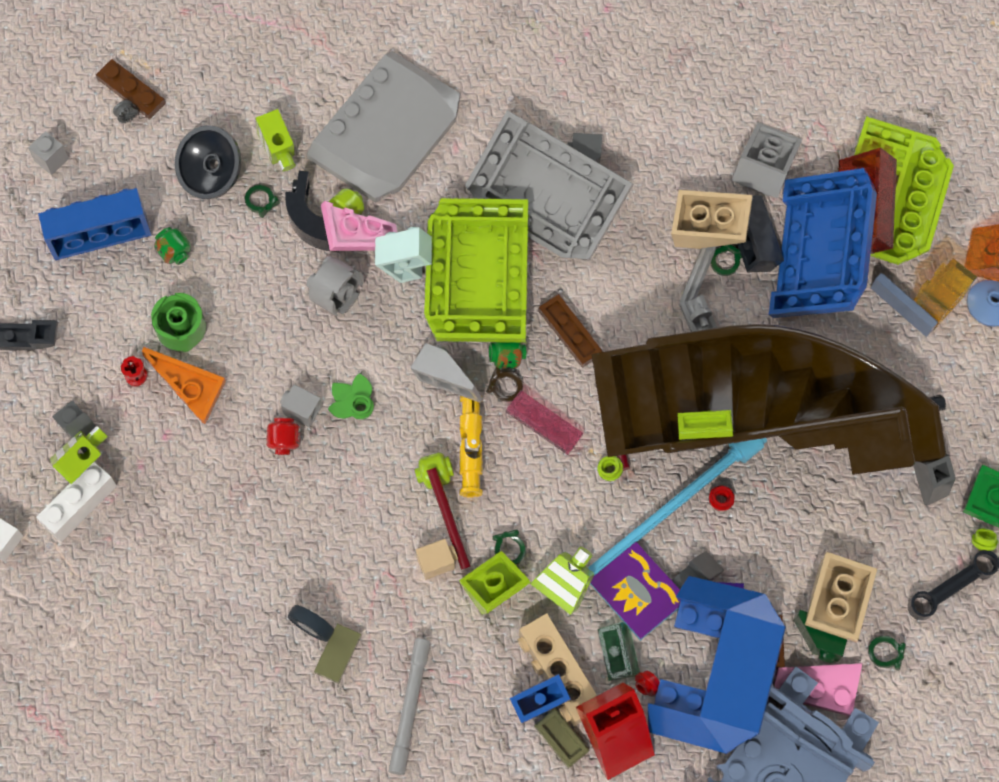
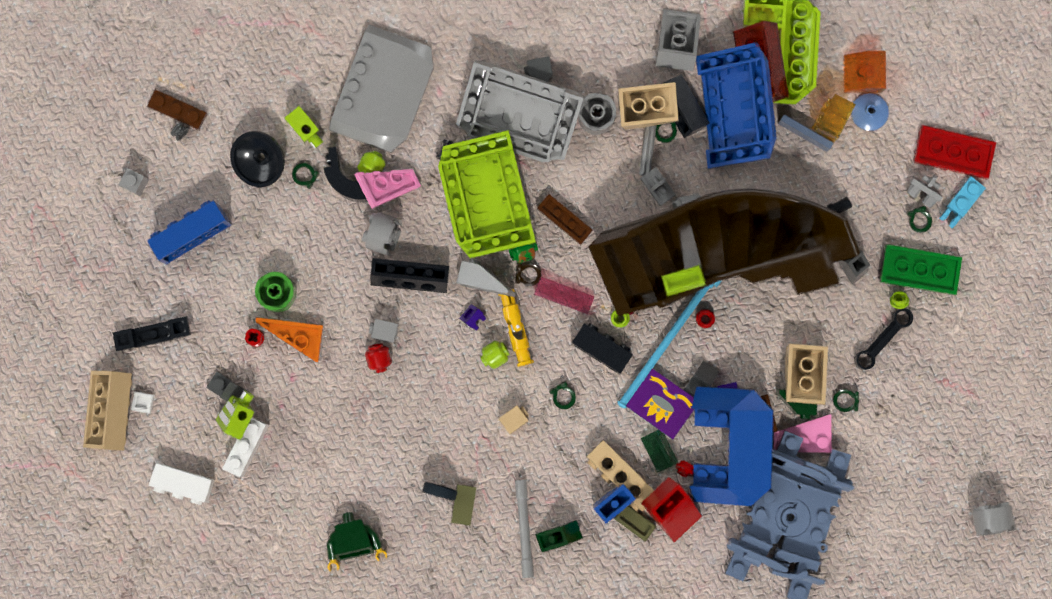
camera: 15 degrees left, 15 degrees up
green head [154,227,191,265] -> none
bright green plate [328,374,374,420] -> none
light aqua brick [375,227,432,283] -> none
dark red bar [427,467,471,570] -> none
lime slope [459,551,531,615] -> none
lime torso [531,546,594,615] -> none
none -> dark green torso [326,512,387,571]
none -> black brick [370,258,449,293]
none -> dark purple tile [459,304,486,331]
none -> dark green slope [535,520,583,552]
none -> black brick [571,323,633,375]
none -> light grey brick [578,93,616,135]

